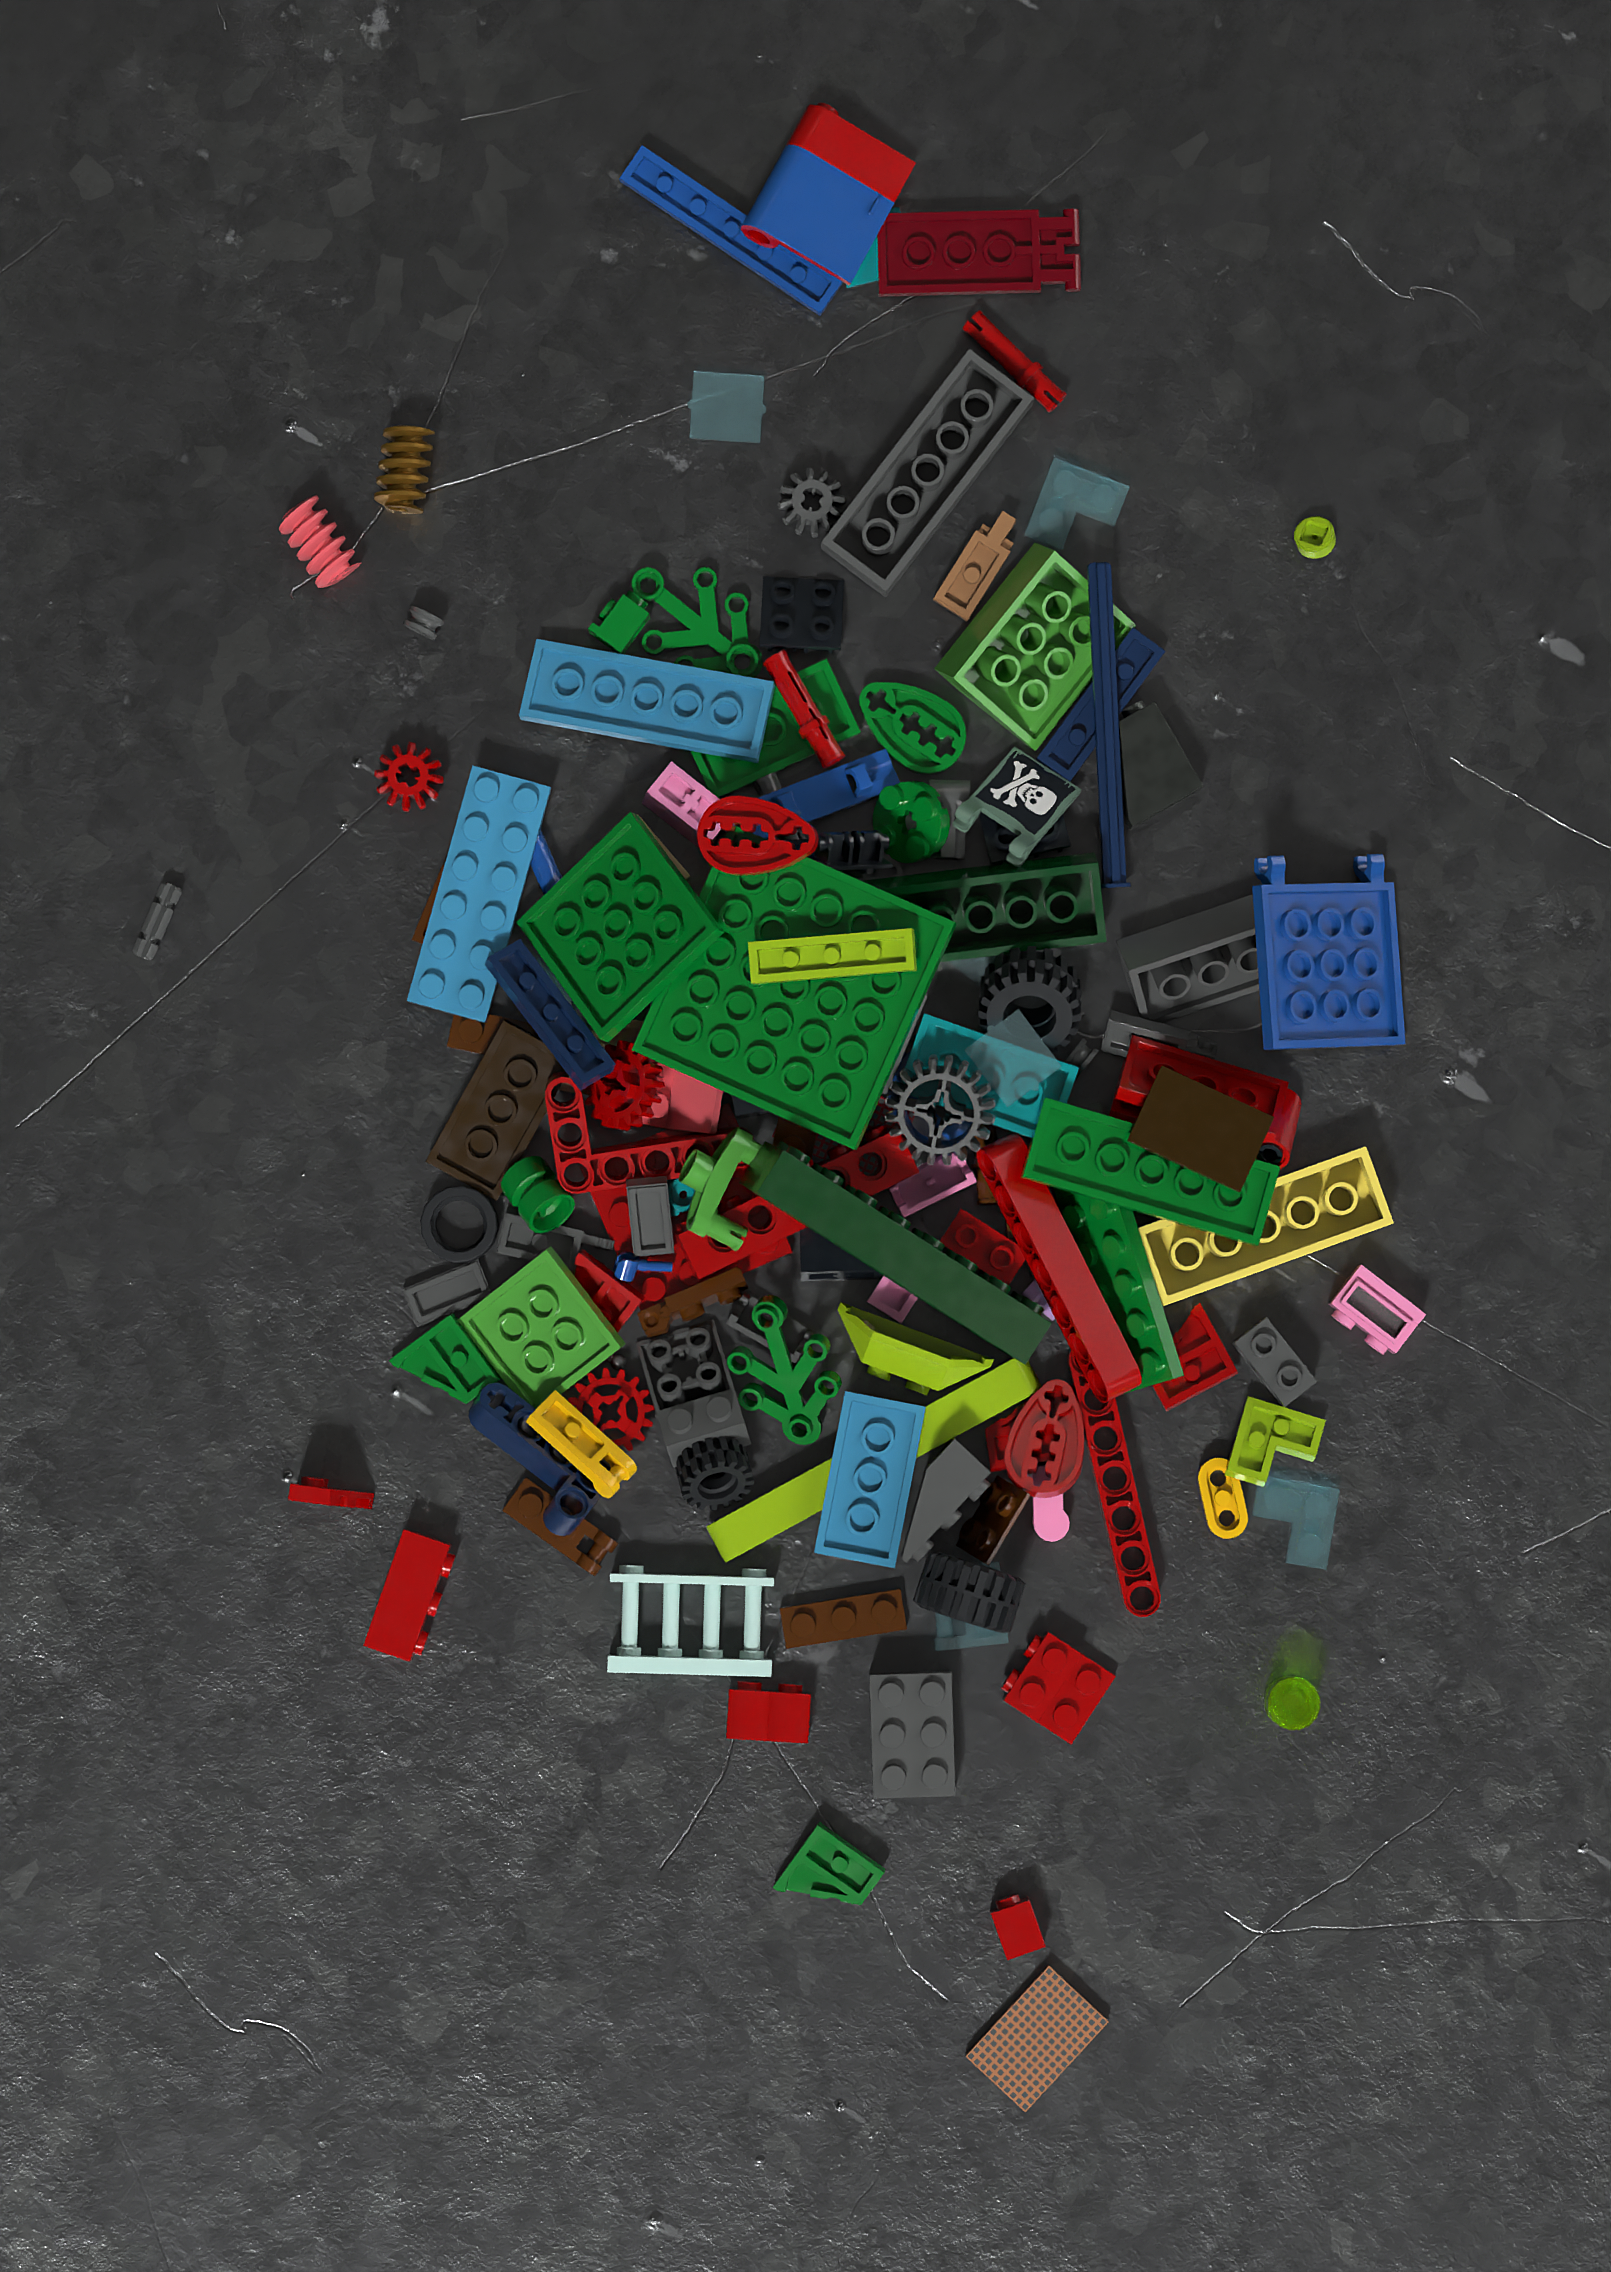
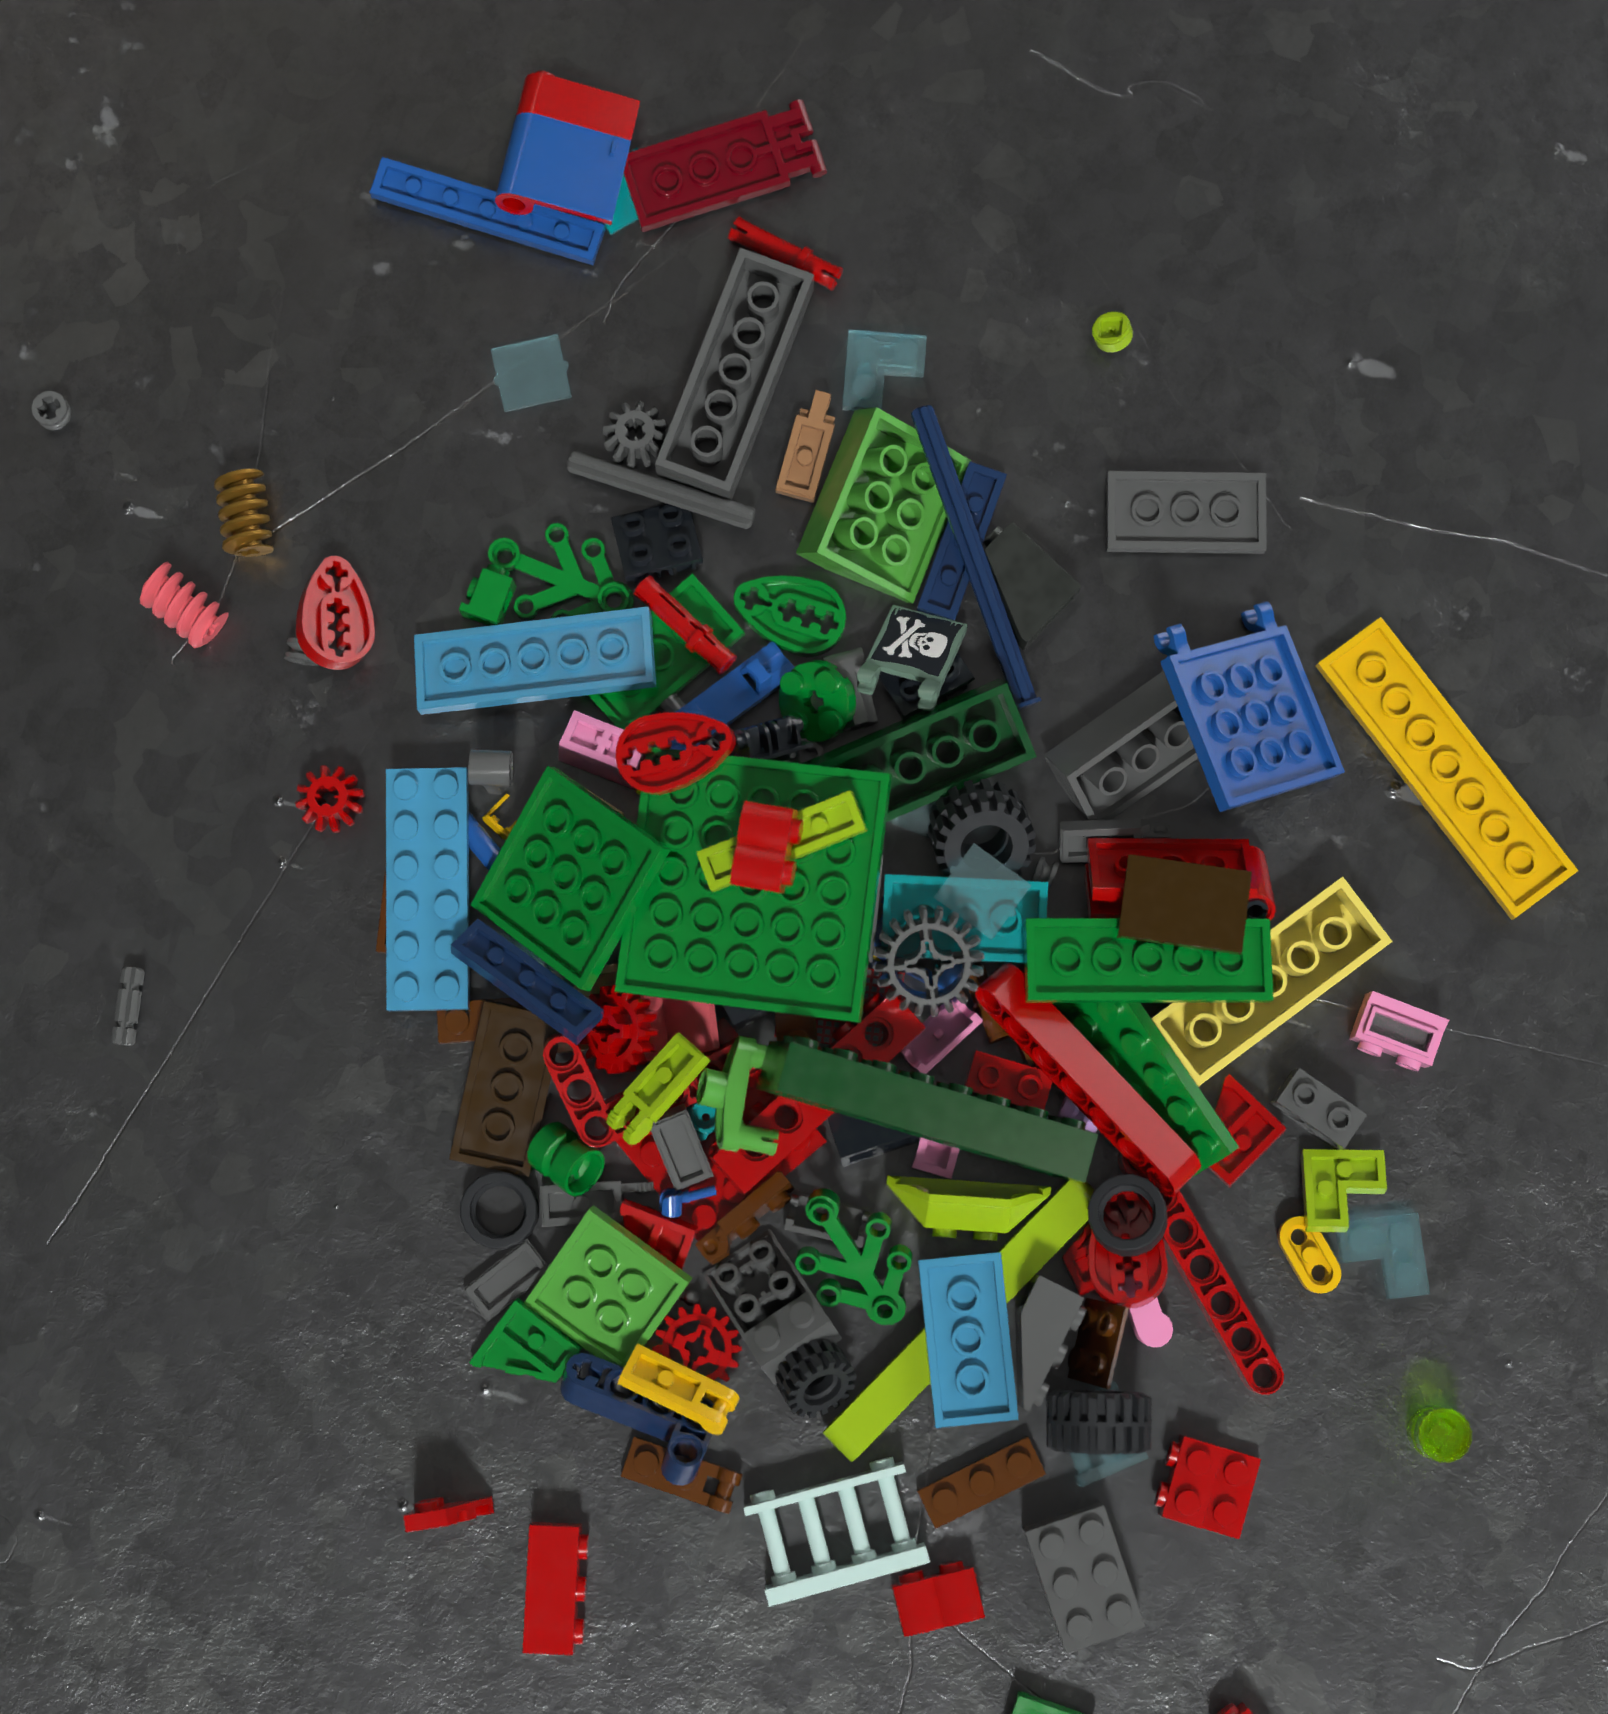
camera: 15 degrees left, 5 degrees down
none -> dark grey bush [31,391,71,430]
none -> piece [296,556,375,670]
none -> dark grey piece [468,749,514,794]
none -> yellow piece [482,793,517,841]
none -> dark grey axle [567,451,755,529]
none -> lime hinge [606,1032,711,1145]
none -> red brick [730,801,804,894]
none -> black tyre [1088,1174,1168,1256]
none -> dark grey plate [1106,471,1267,554]
none -> yellow plate [1316,617,1578,920]

